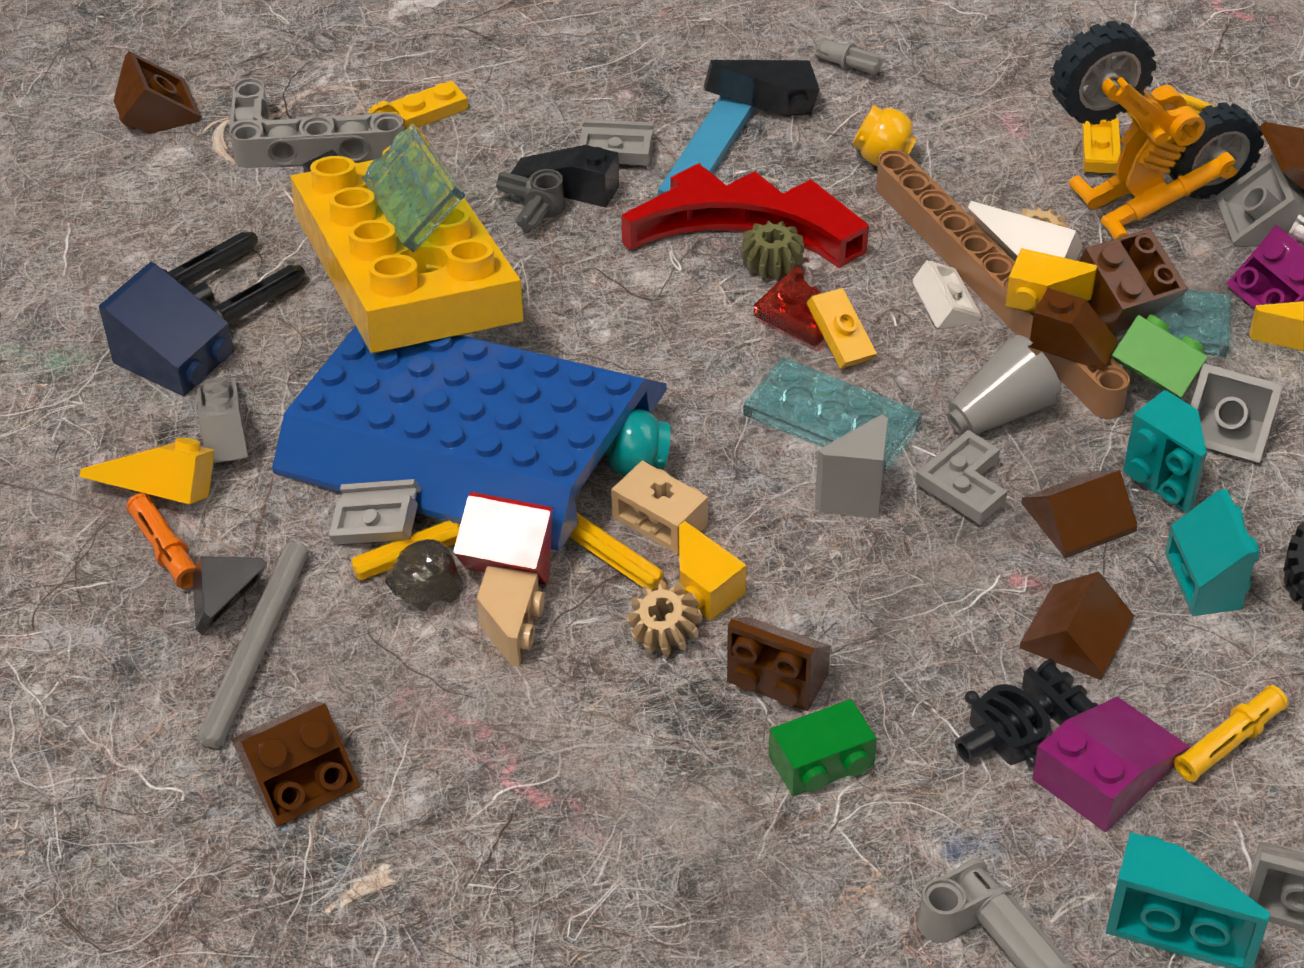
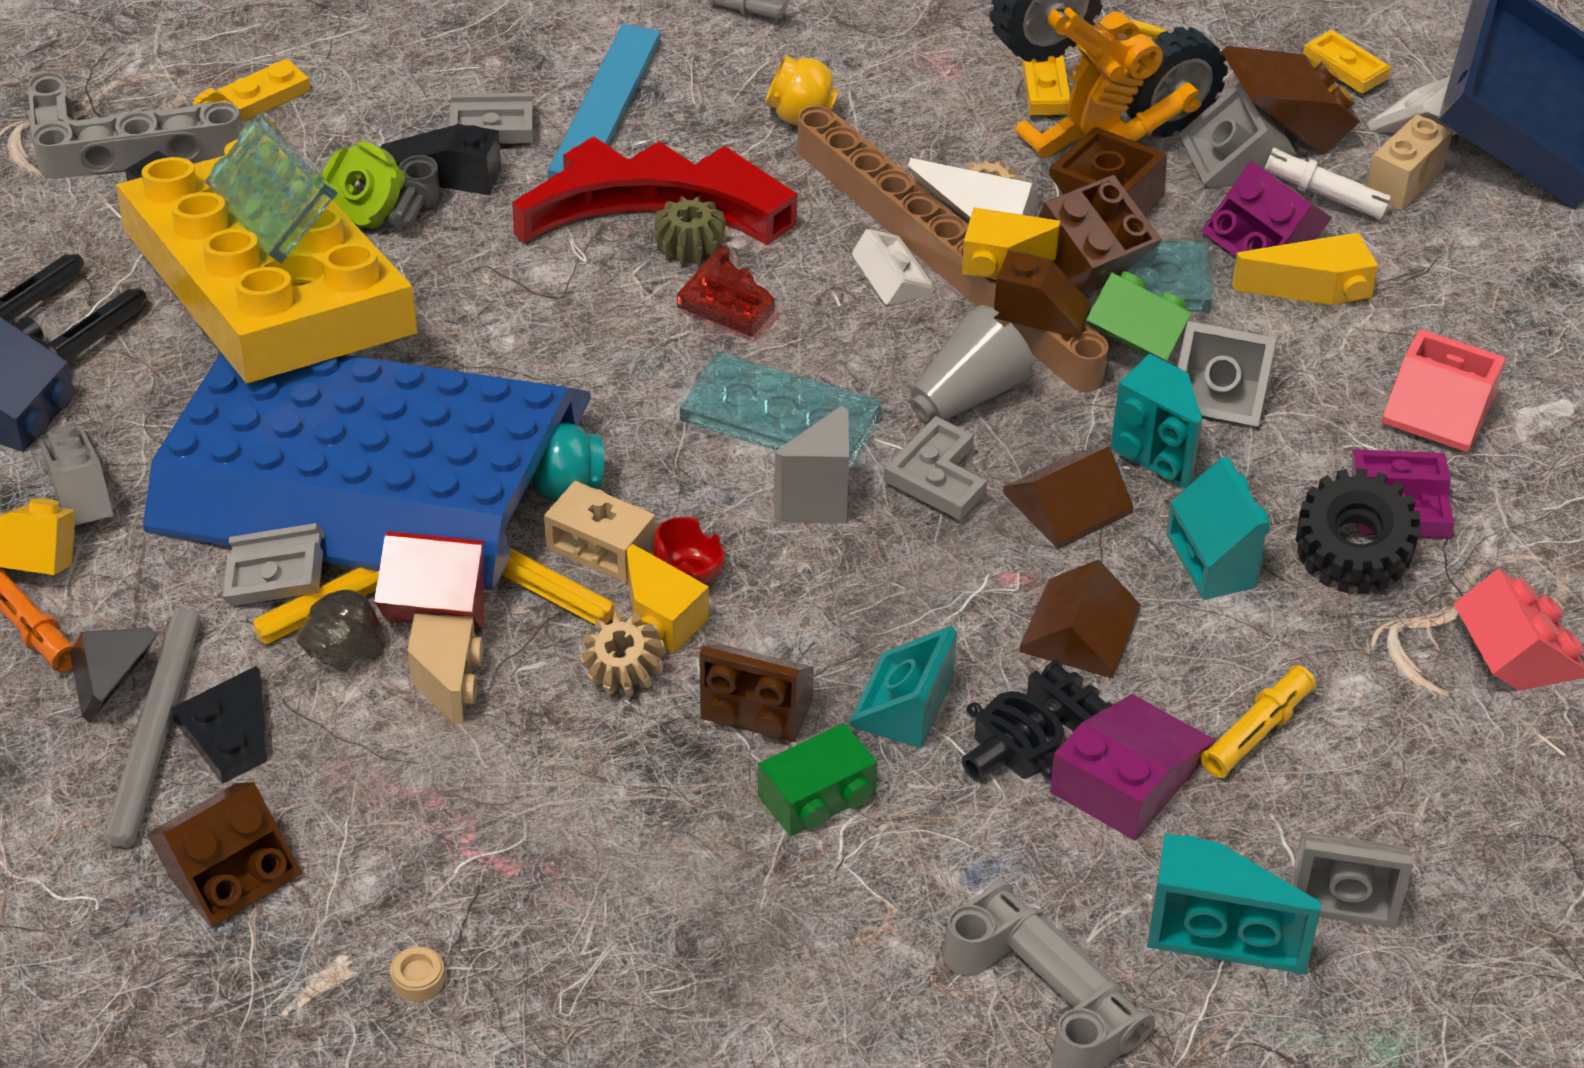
camera: 10 degrees left, 0 degrees up
black slope [704,60,820,115] -> none
yellow plate [807,288,877,369] -> none
none -> black wing [172,666,267,784]
none -> lime plate [320,142,405,229]
none -> tan tile [390,947,445,1002]
none -> red hair [653,517,726,584]
none -> teal slope [849,626,957,748]
none -> reddish brown slope [1049,126,1167,214]

